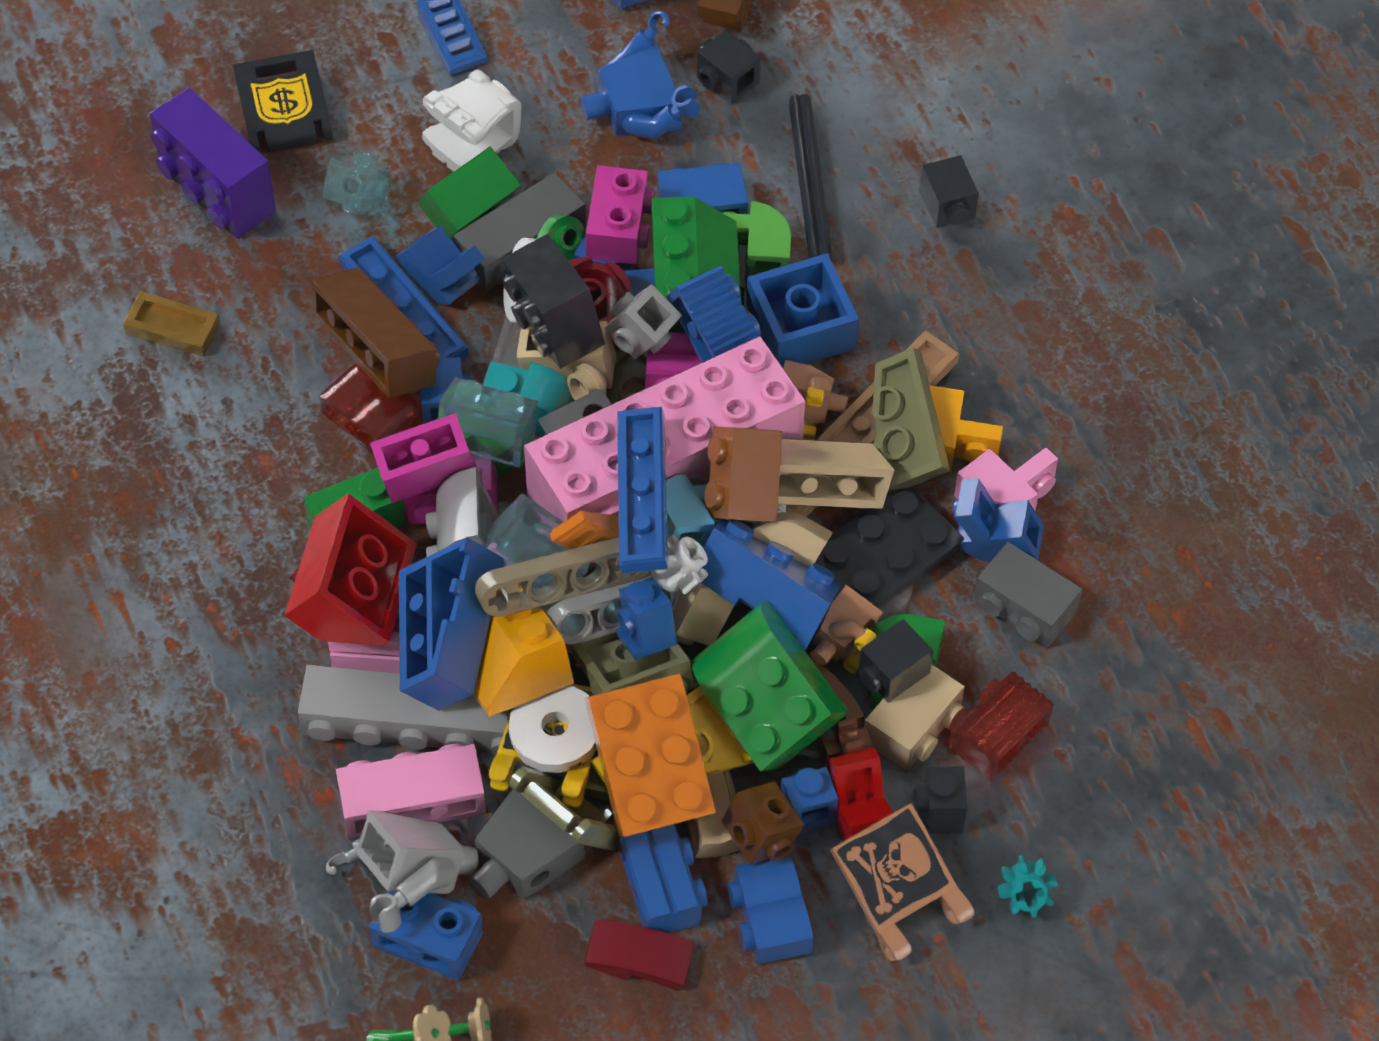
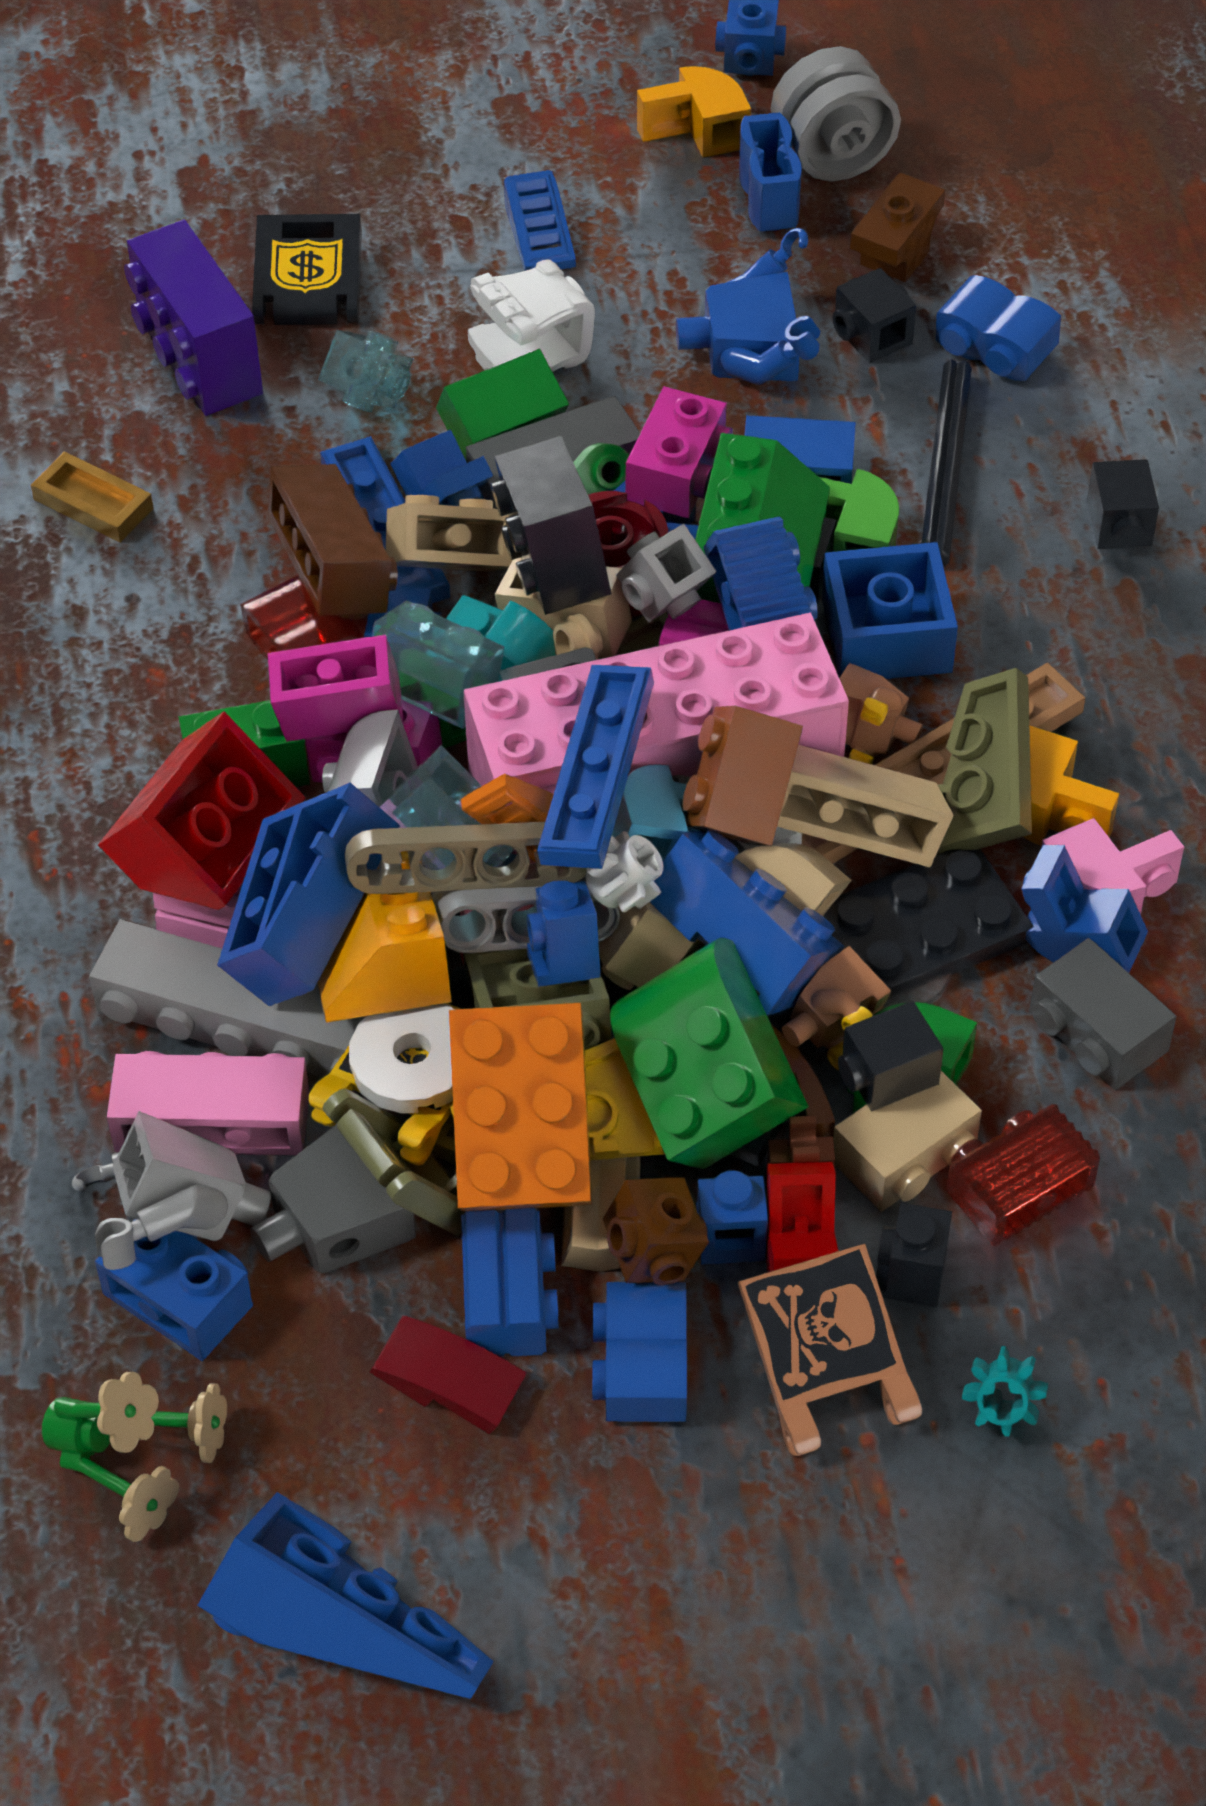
camera: 15 degrees right, 5 degrees down
none -> tan brick [386,495,512,572]
none -> blue brick [935,275,1061,381]

